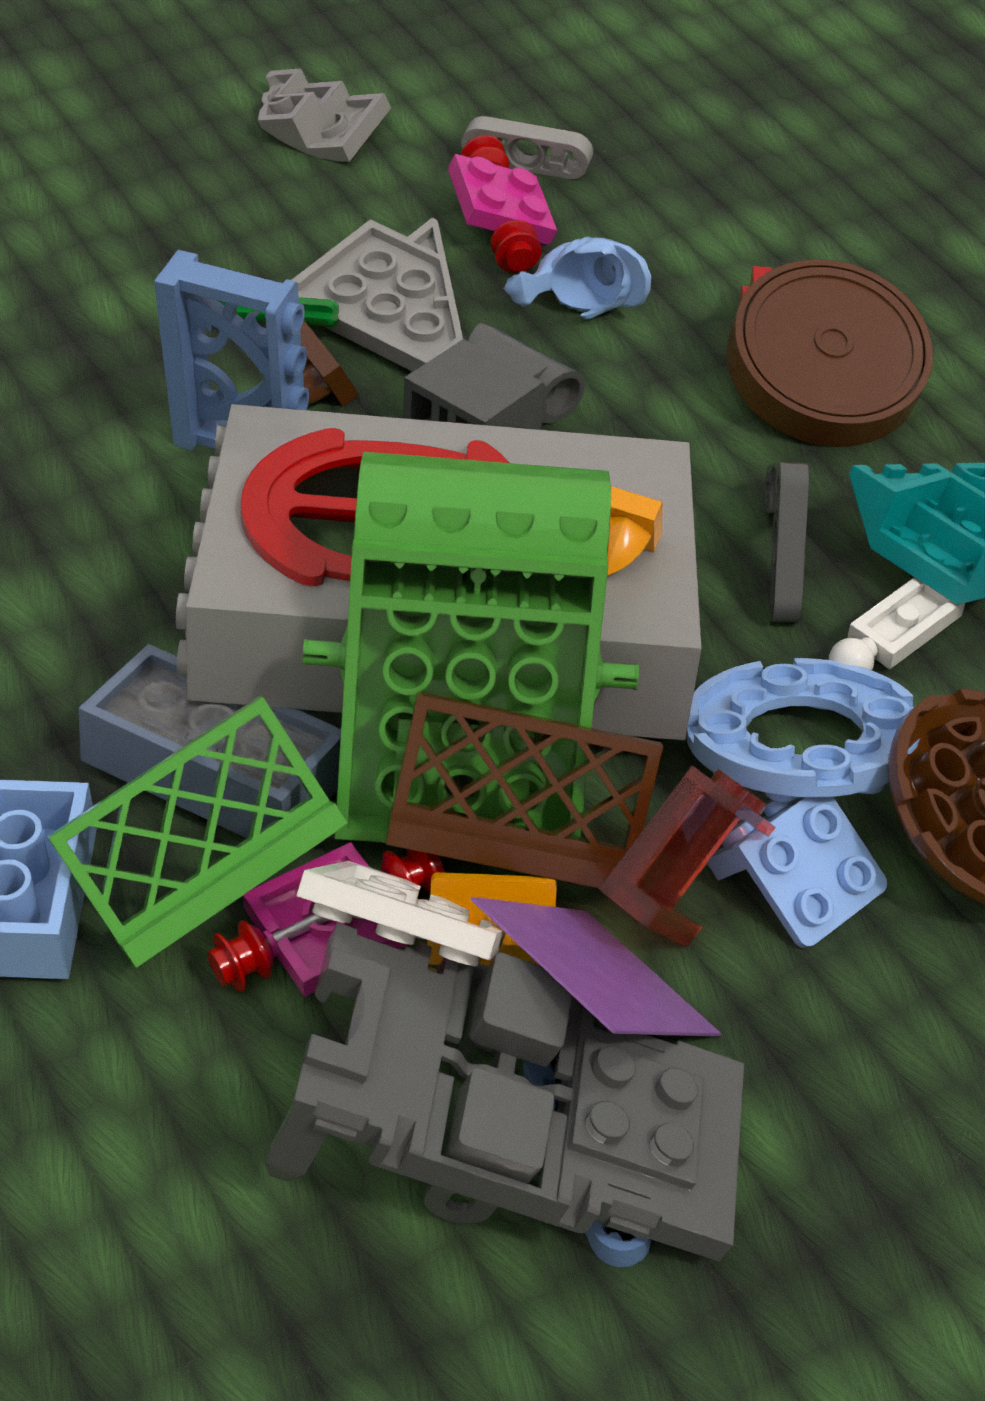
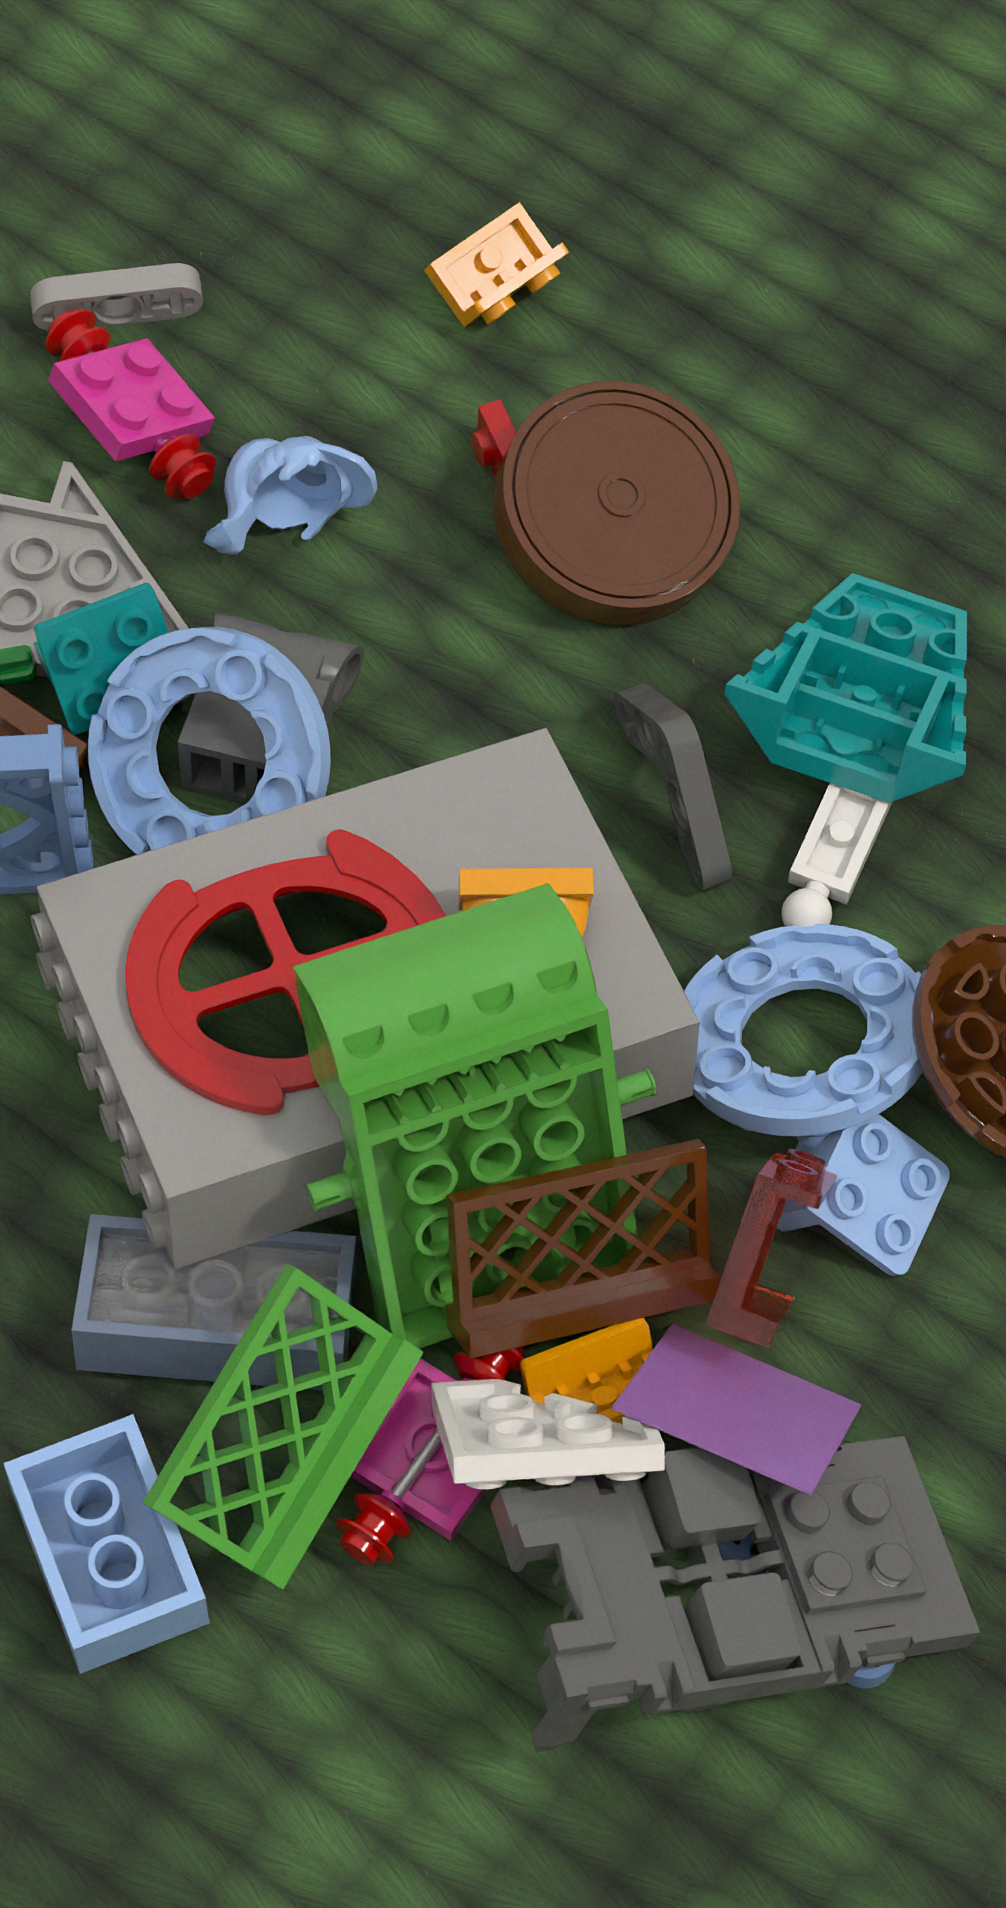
camera: 25 degrees left, 15 degrees up
none -> teal bracket [34,583,168,735]
none -> light blue plate [88,627,331,855]
none -> bracket [424,202,569,328]

